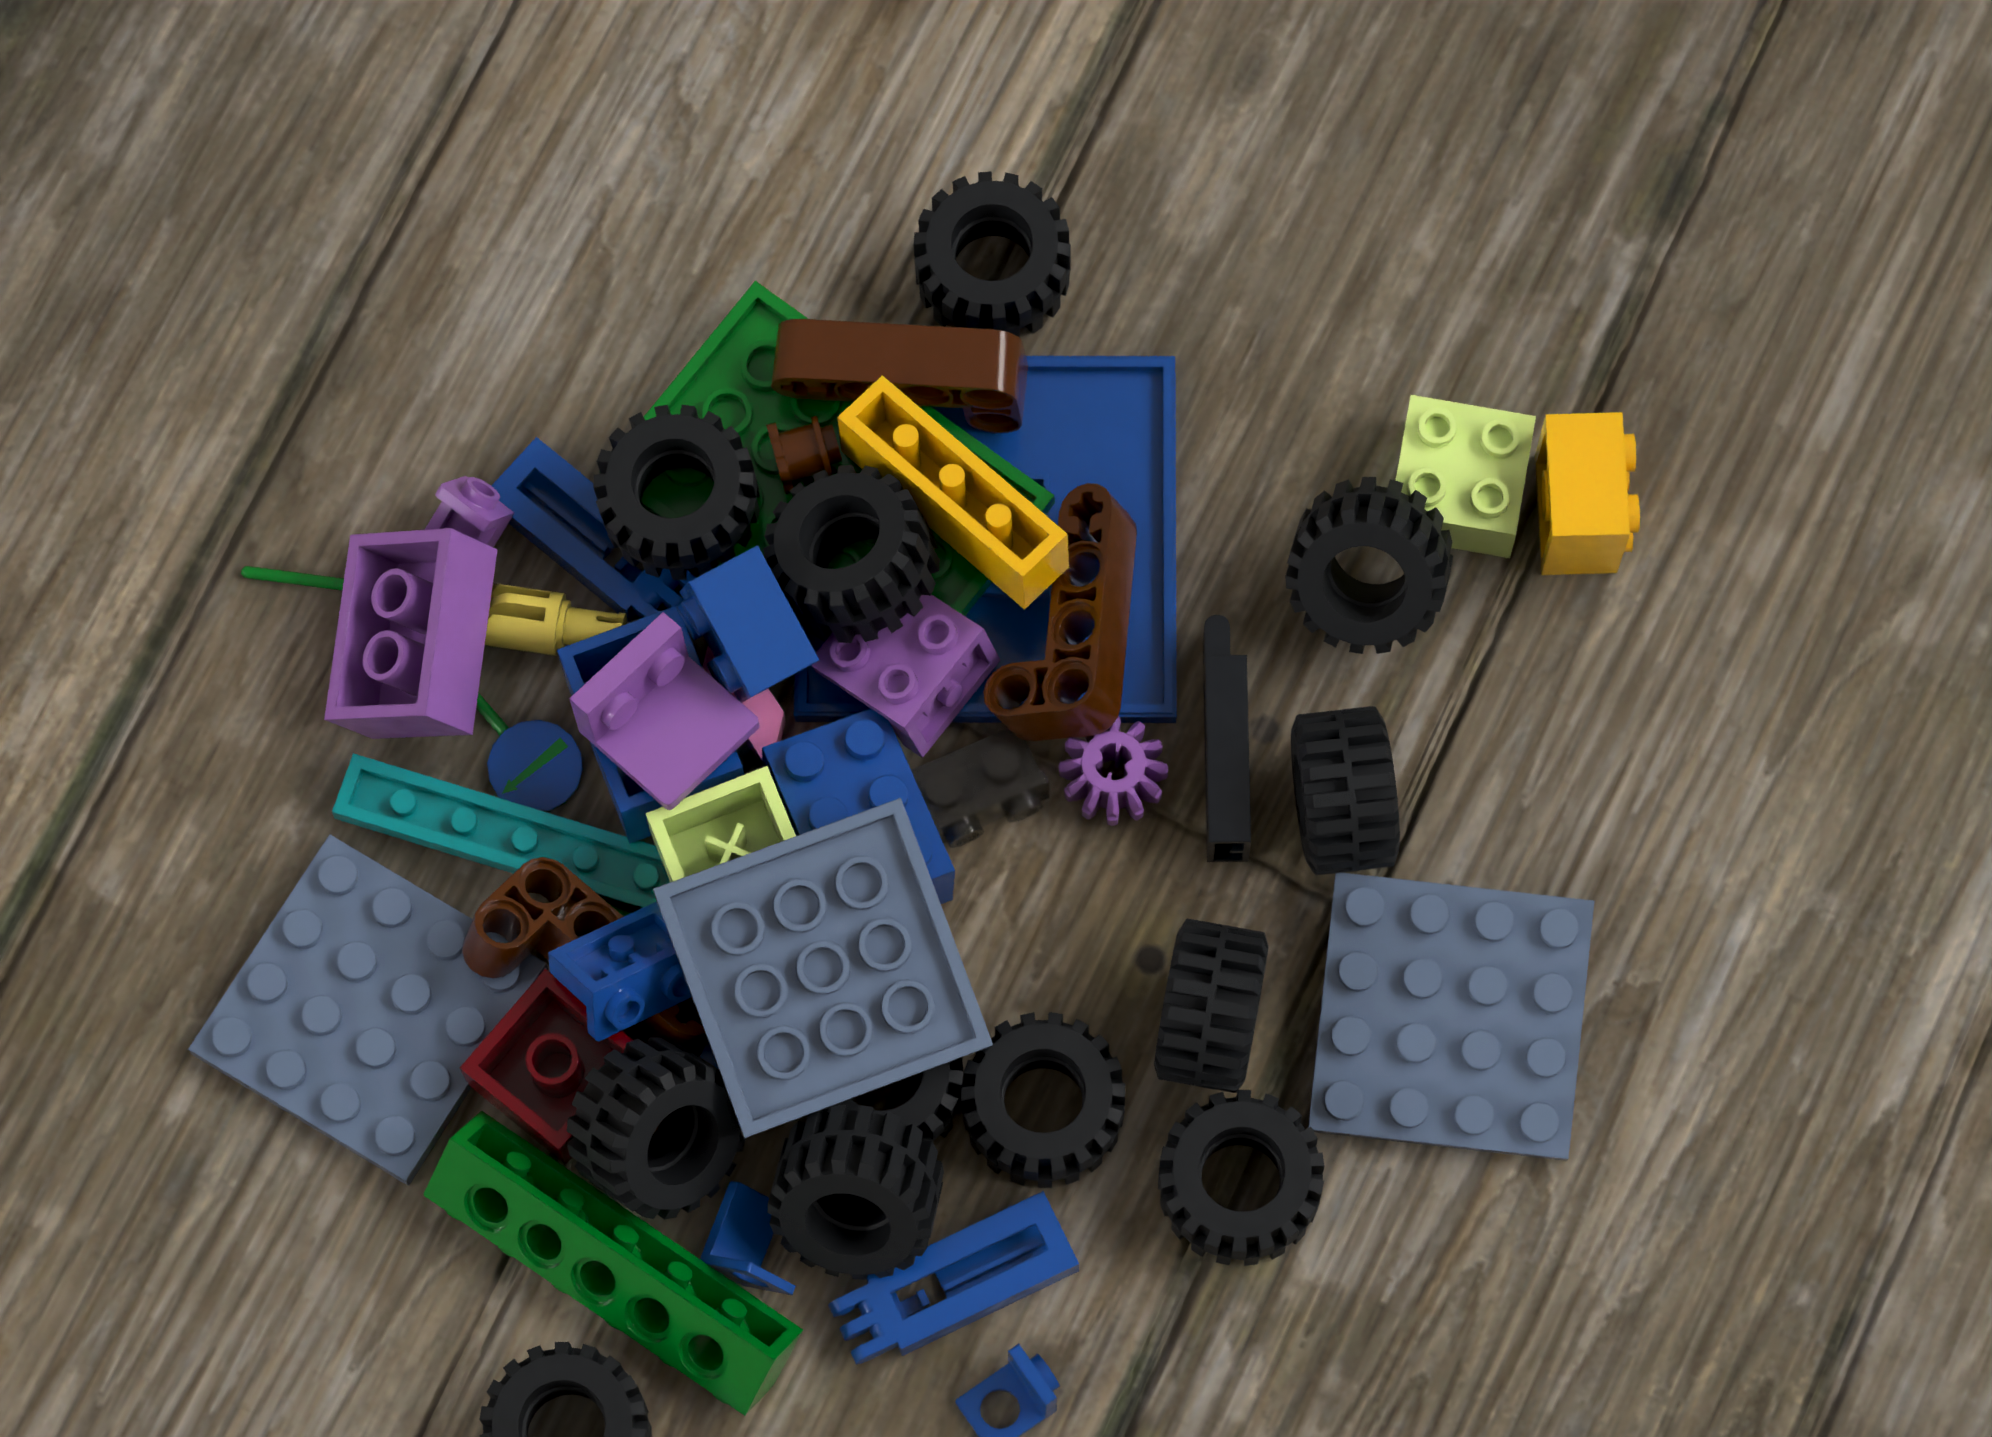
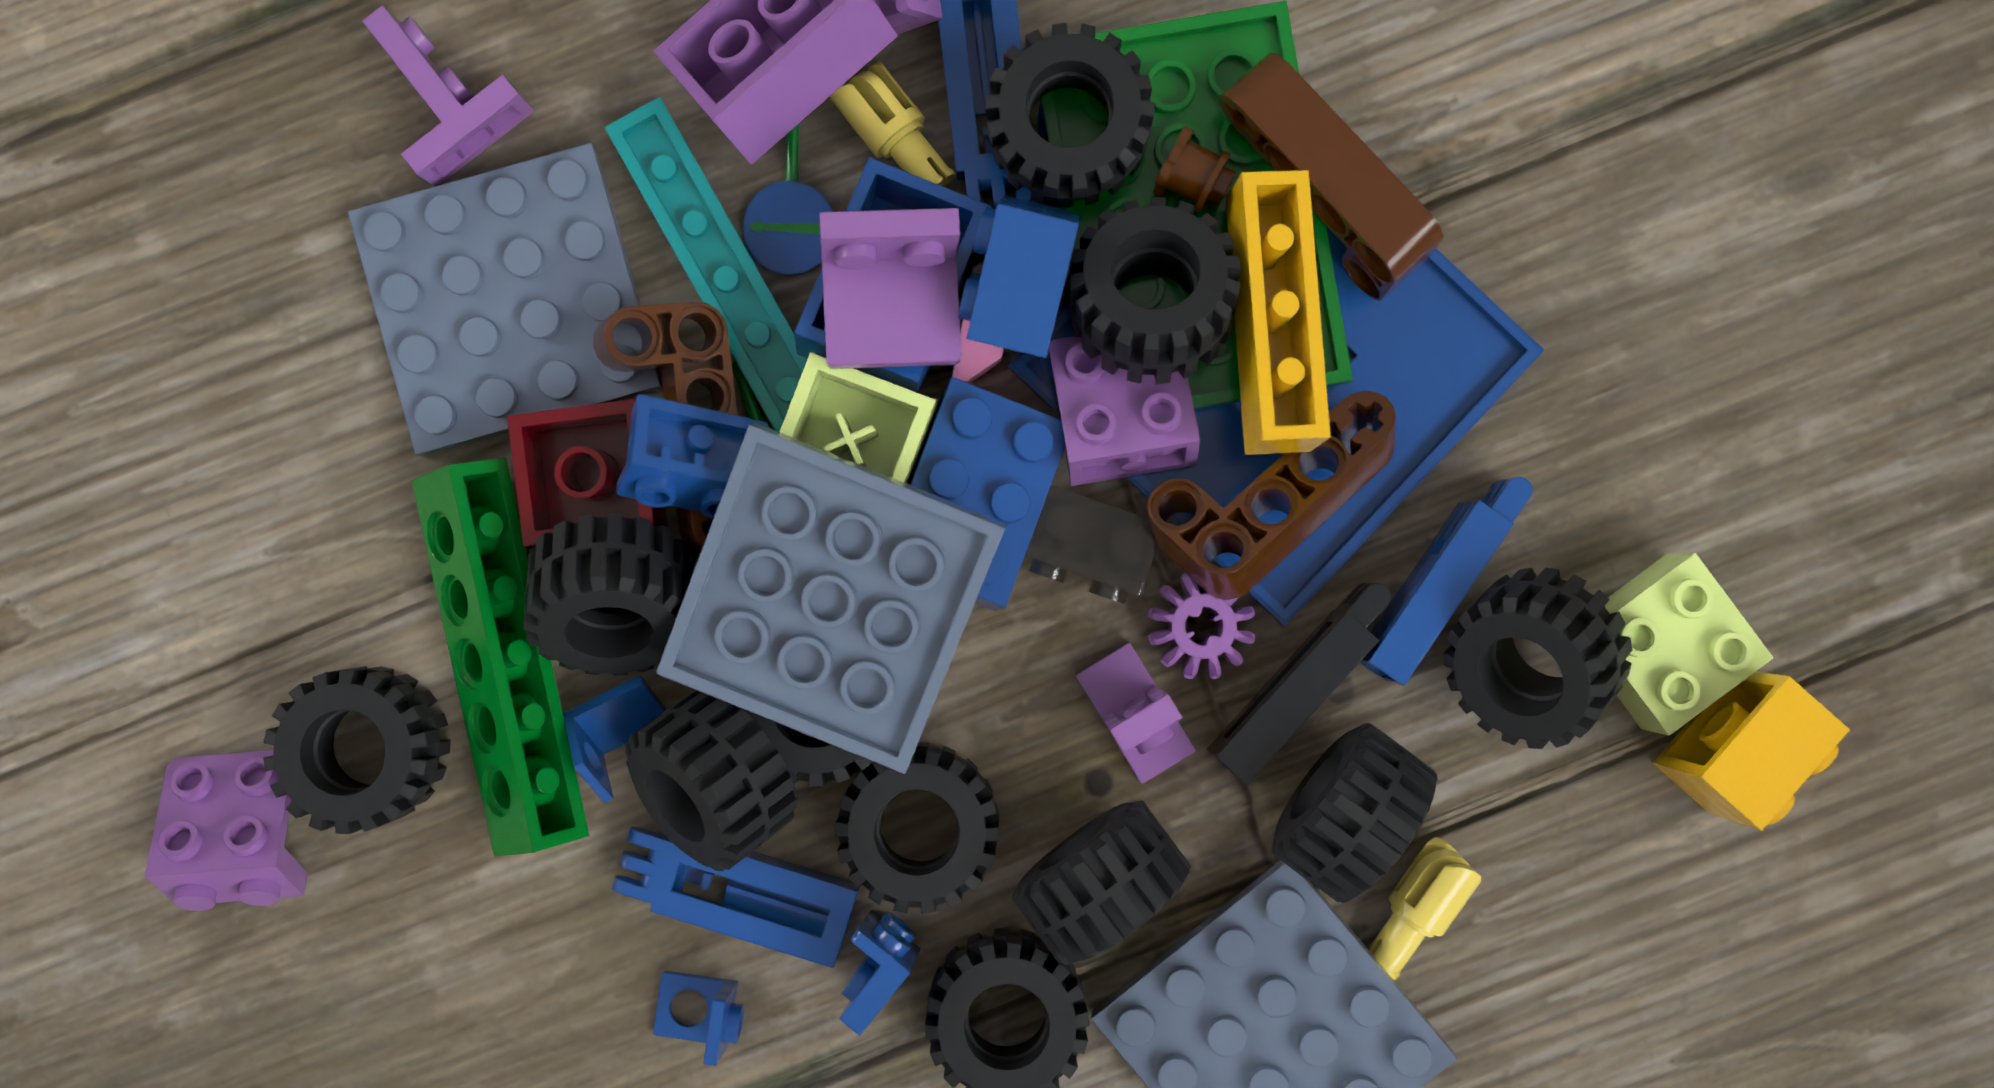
camera: 40 degrees right, 15 degrees up
black tyre [913,171,1071,337] -> none
none -> medium lavender bracket [362,5,535,187]
none -> blue bracket [839,910,921,1036]
none -> medium lavender bracket [1075,642,1196,784]
none -> blue hinge [1359,477,1532,686]
none -> light yellow arm [1368,837,1481,980]

